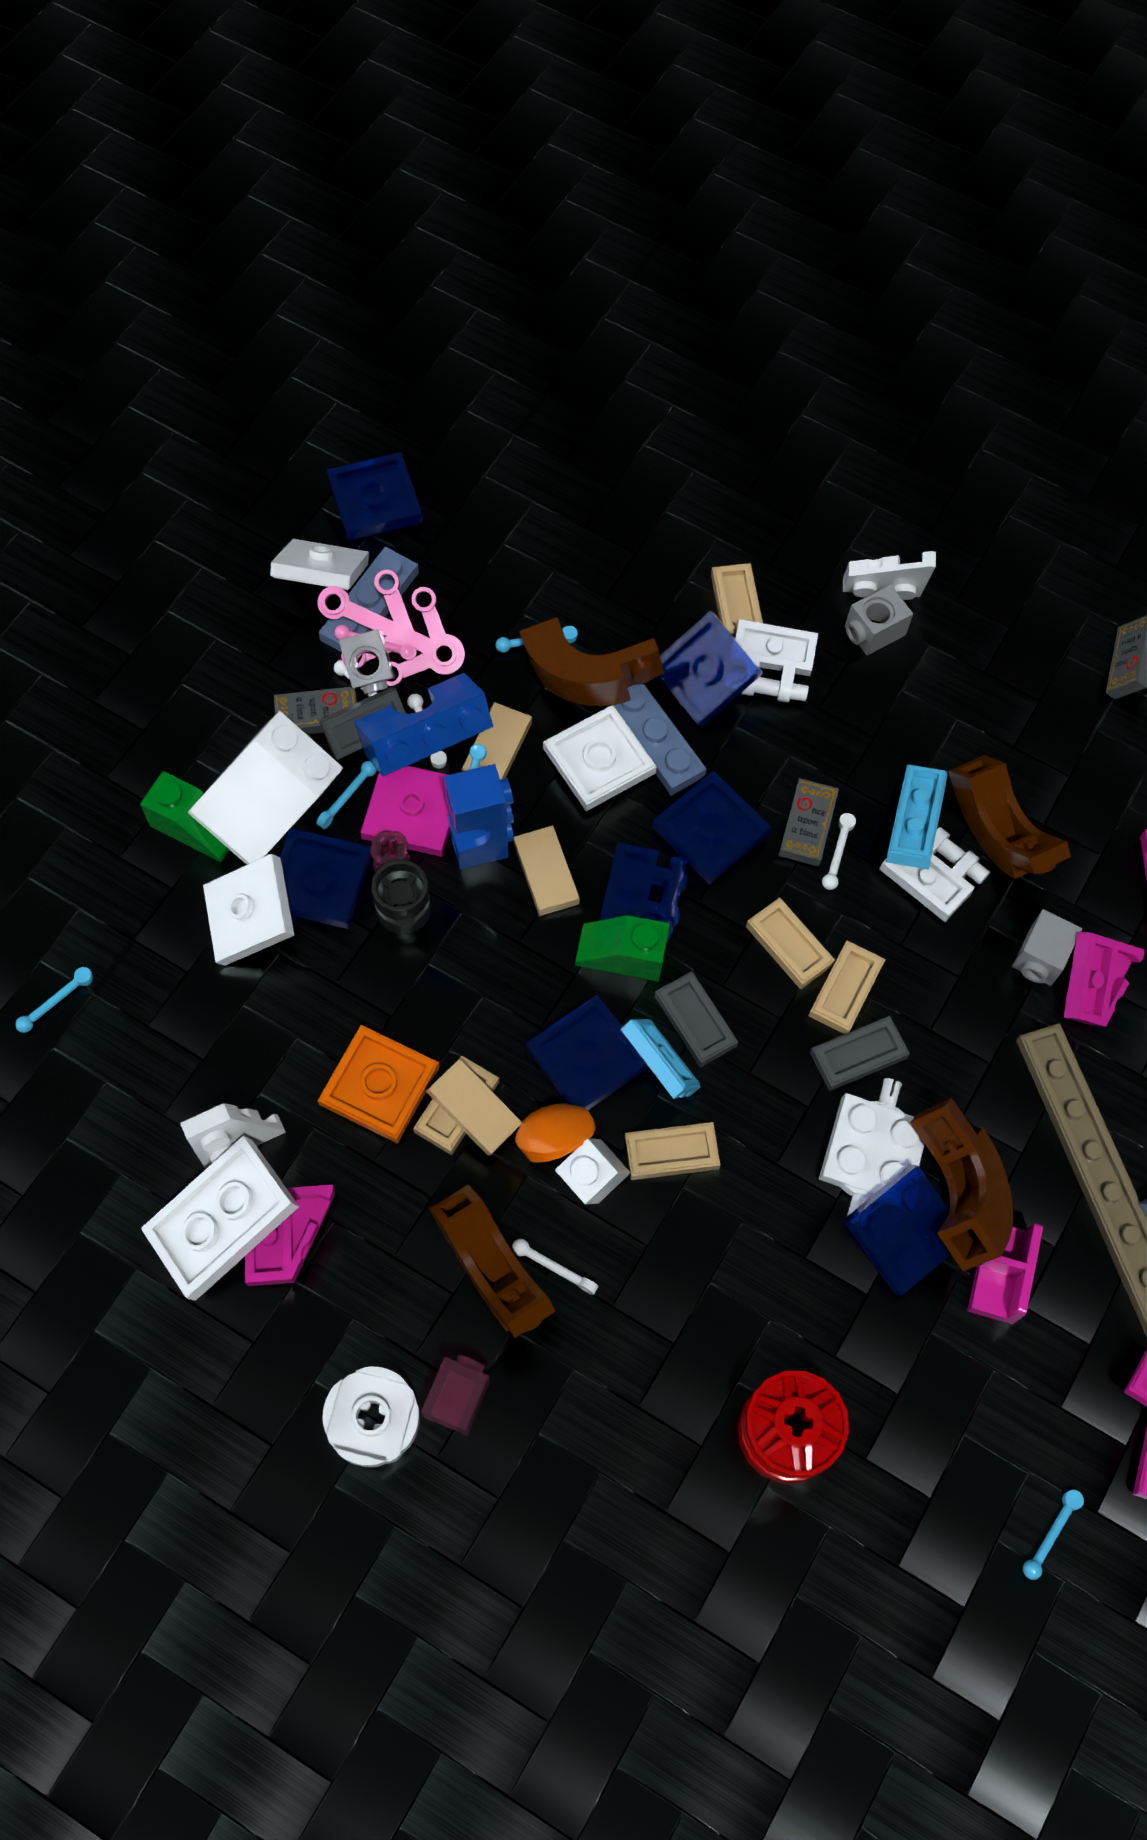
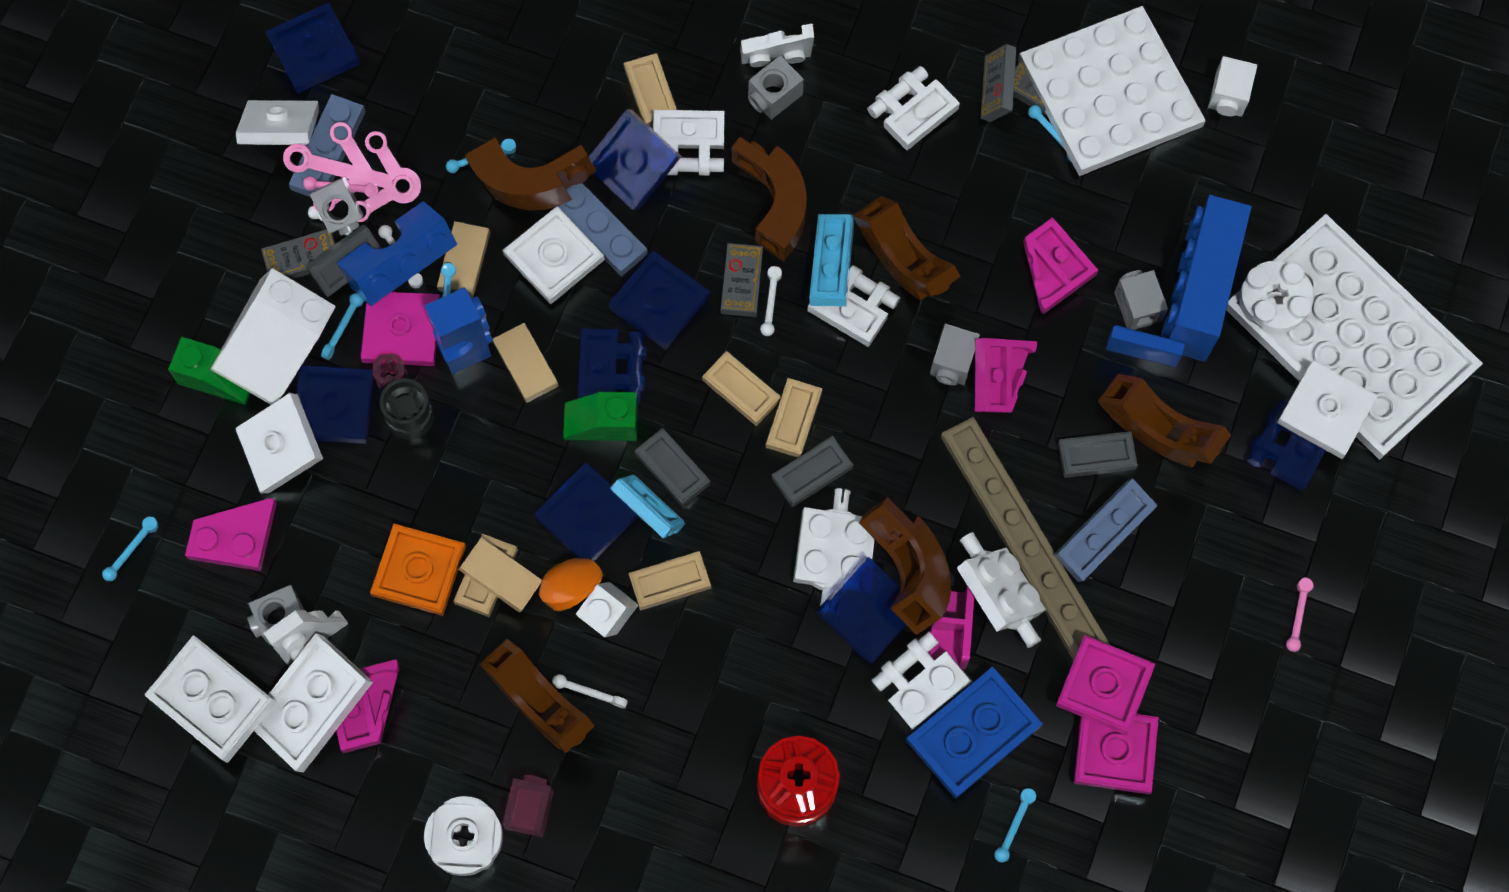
camera: 10 degrees left, 5 degrees up
none -> white tile [145,635,277,763]
none -> dark pink wing [185,499,277,571]
none -> light grey brick [247,585,304,645]
none -> reddish brown arch [732,137,807,262]
none -> white plate [867,66,960,151]
none -> white plate [872,631,972,730]
none -> blue plate [906,666,1043,799]
none -> white plate [957,532,1046,648]

